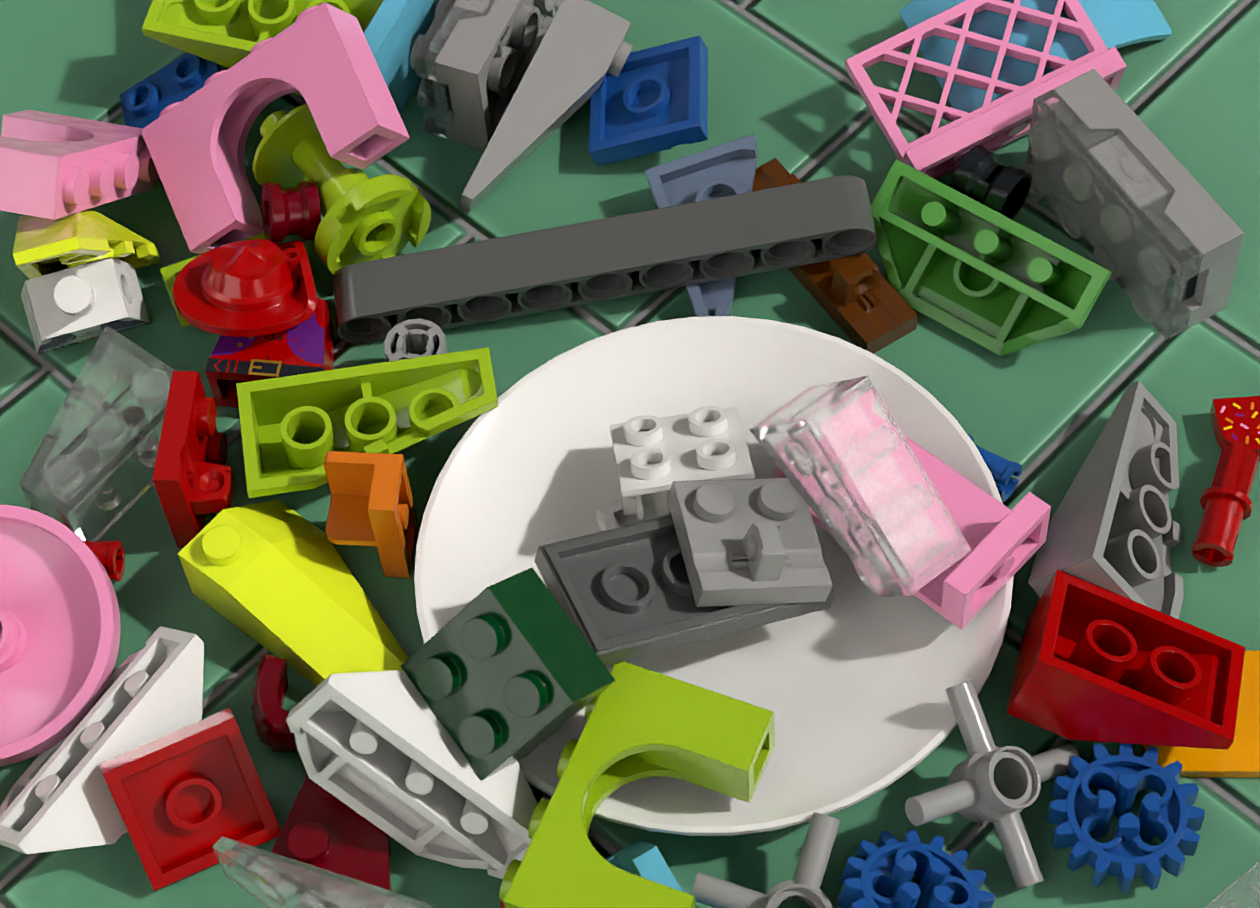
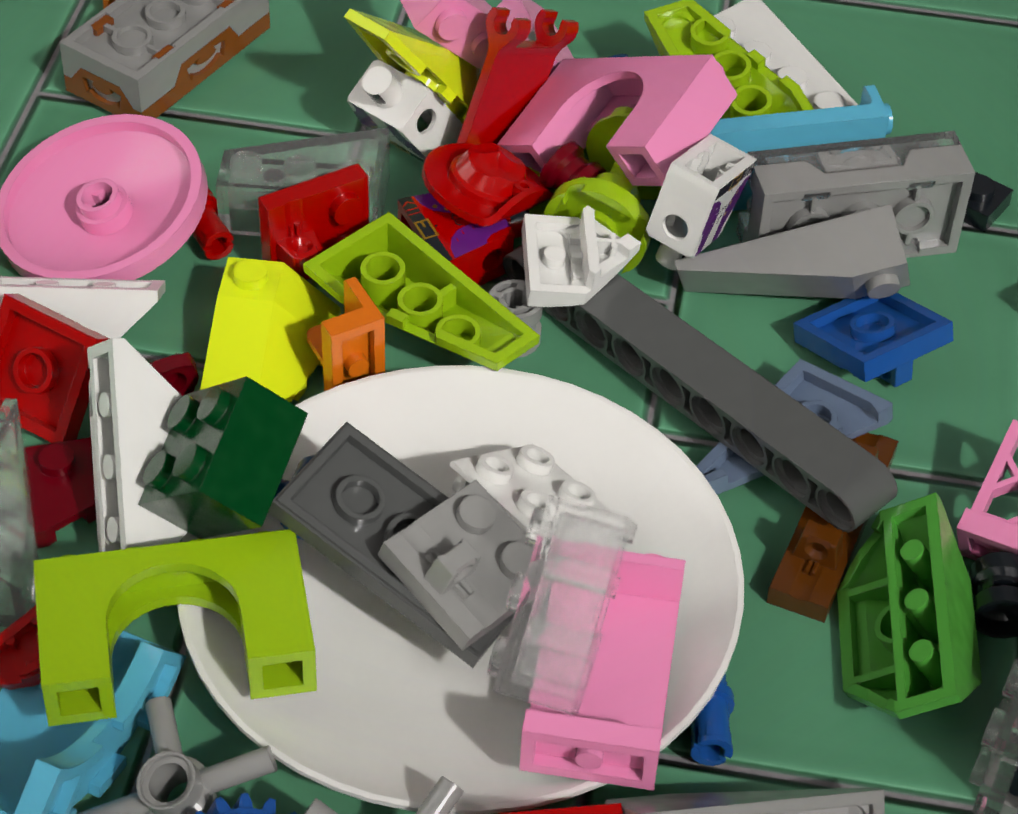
camera: 50 degrees right, 10 degrees down
none -> red flag [457,7,579,145]
none -> white slope [521,206,641,307]
none -> white torso [646,134,758,271]

